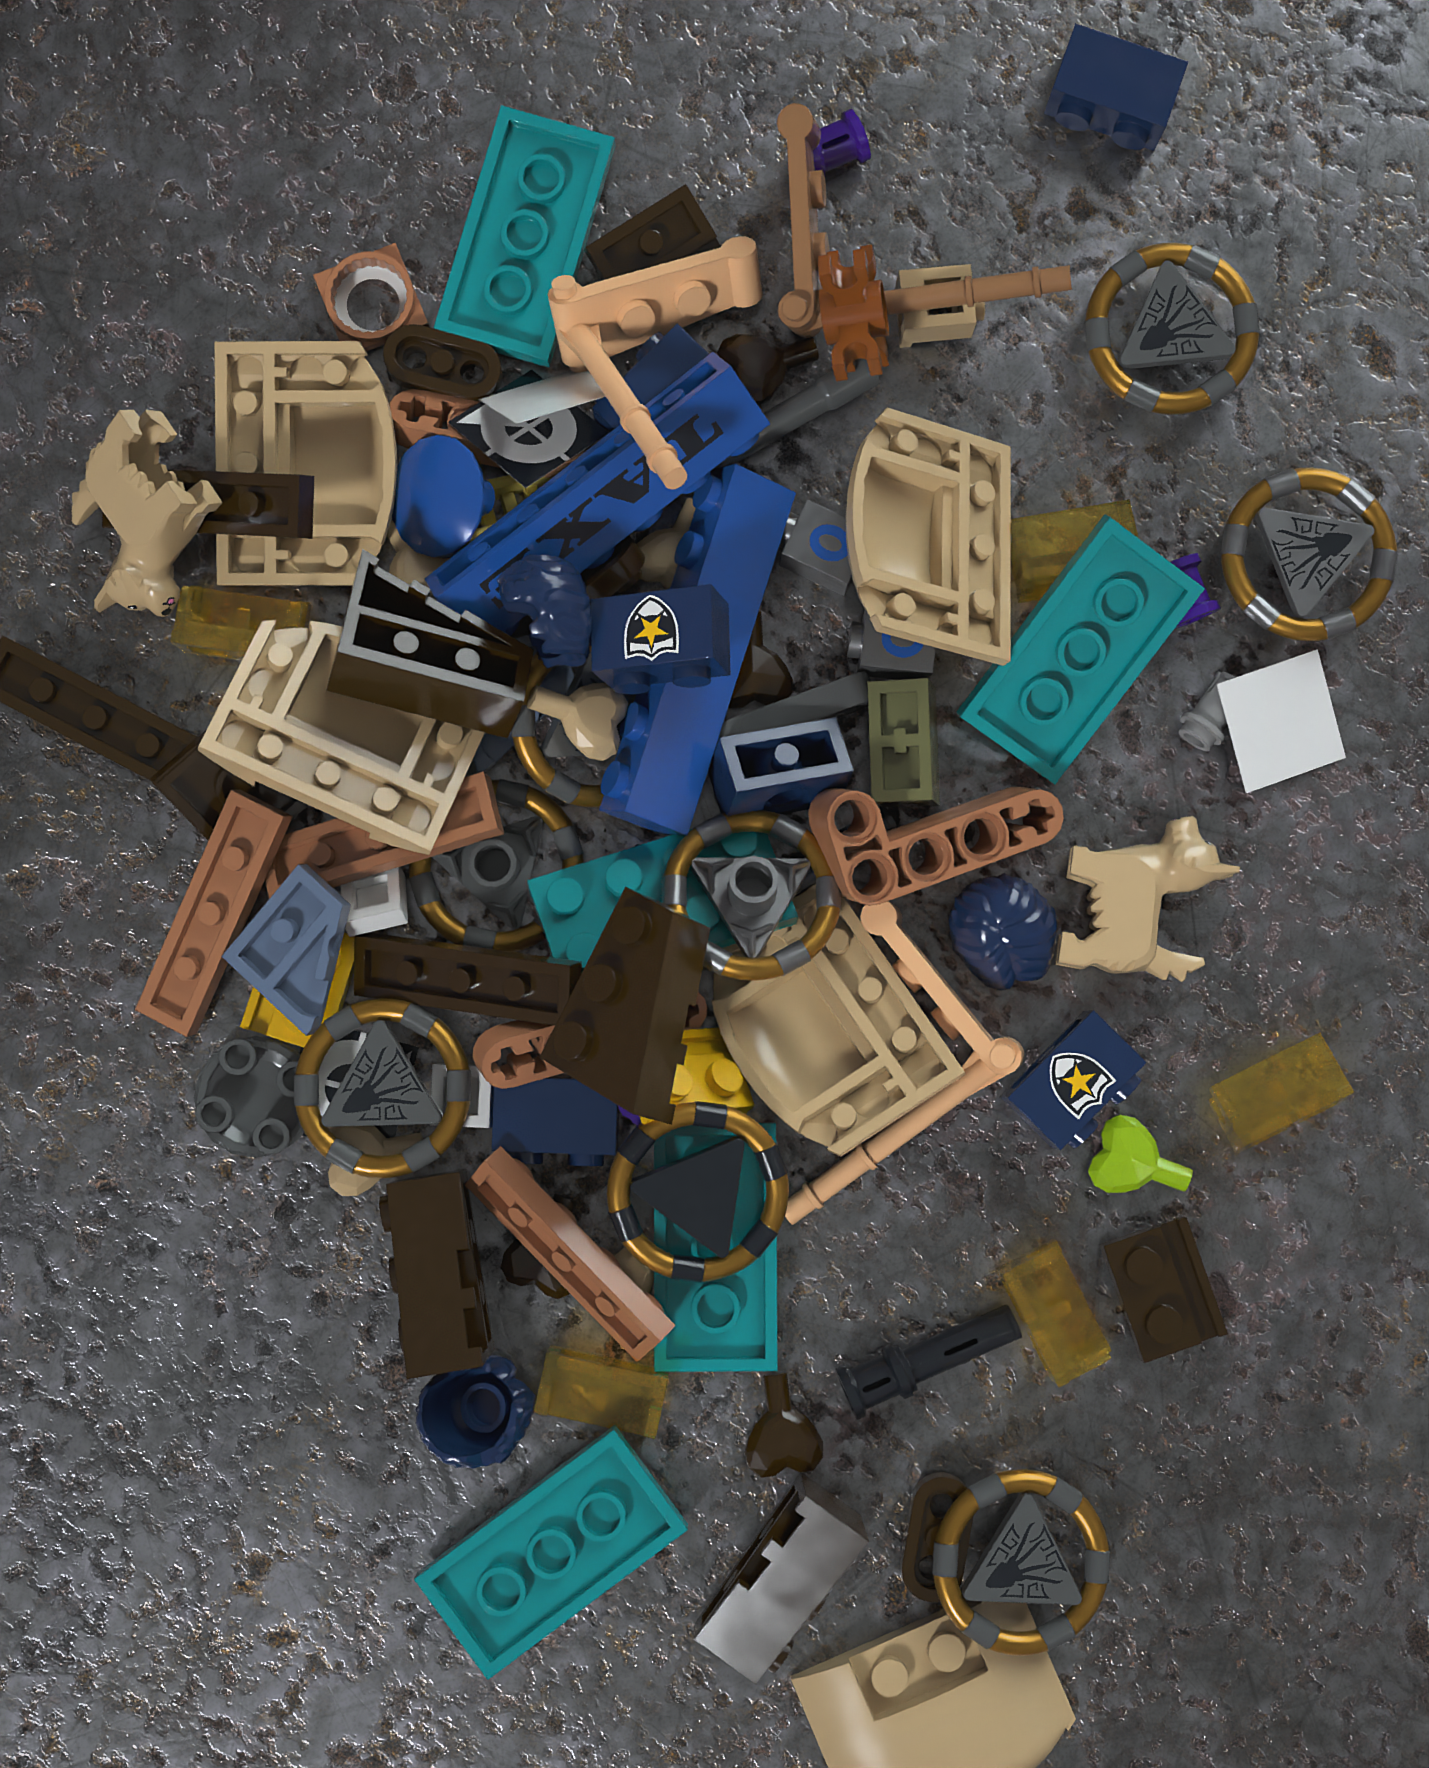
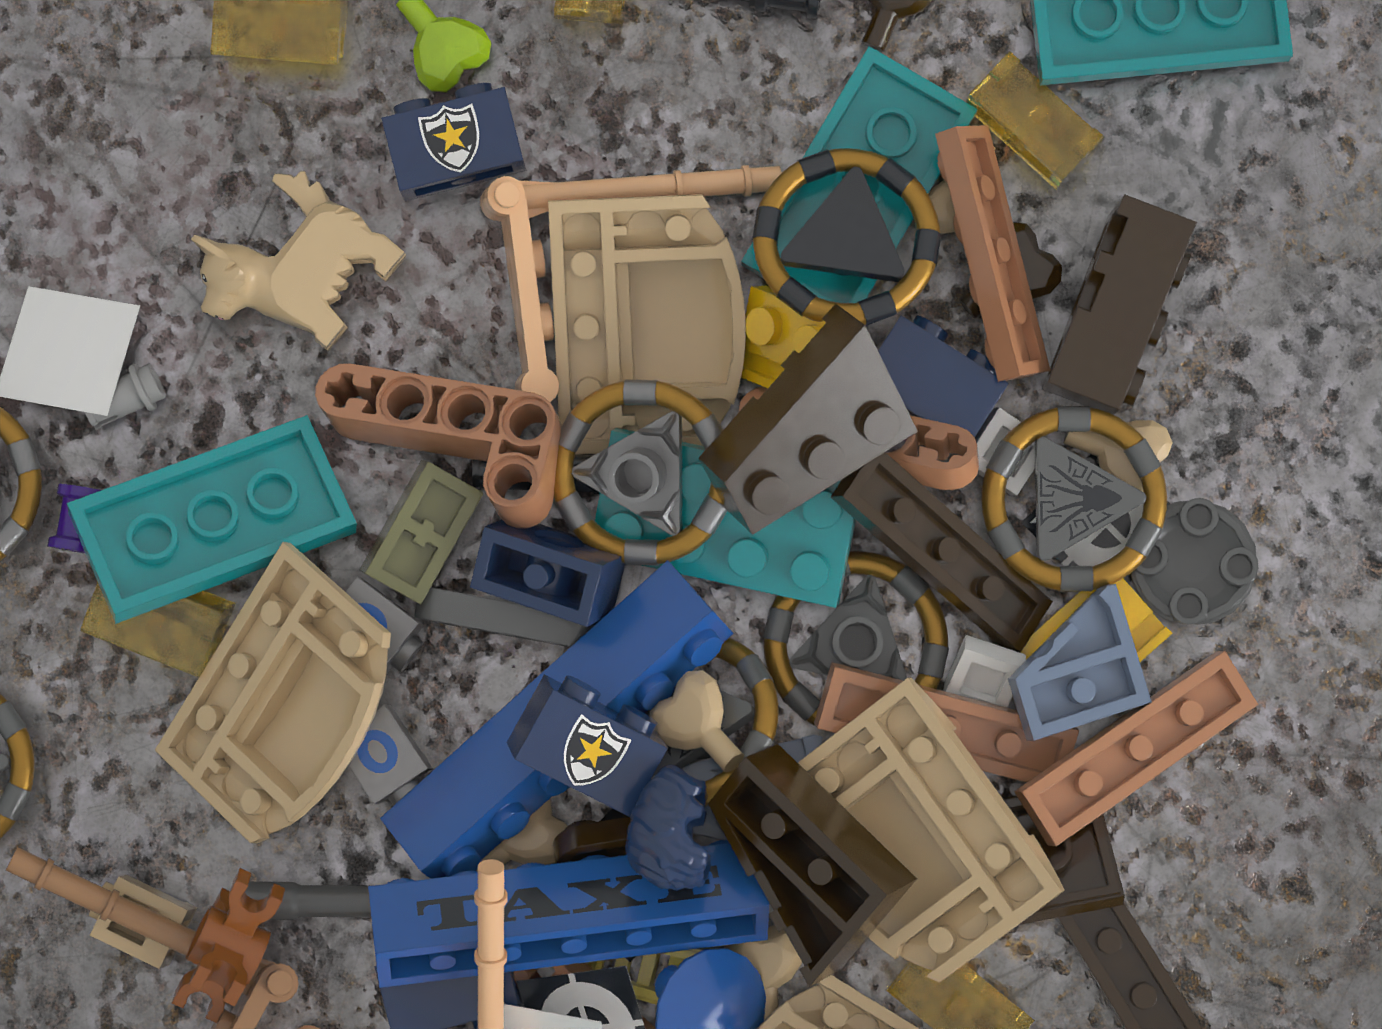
camera: 145 degrees left, 0 degrees up
dark blue hair [415,1355,536,1469] -> none
dark brown rock [717,334,819,403] -> none
dark brown rock [728,611,793,709] -> none
dark blue hair [948,873,1057,991] -> none

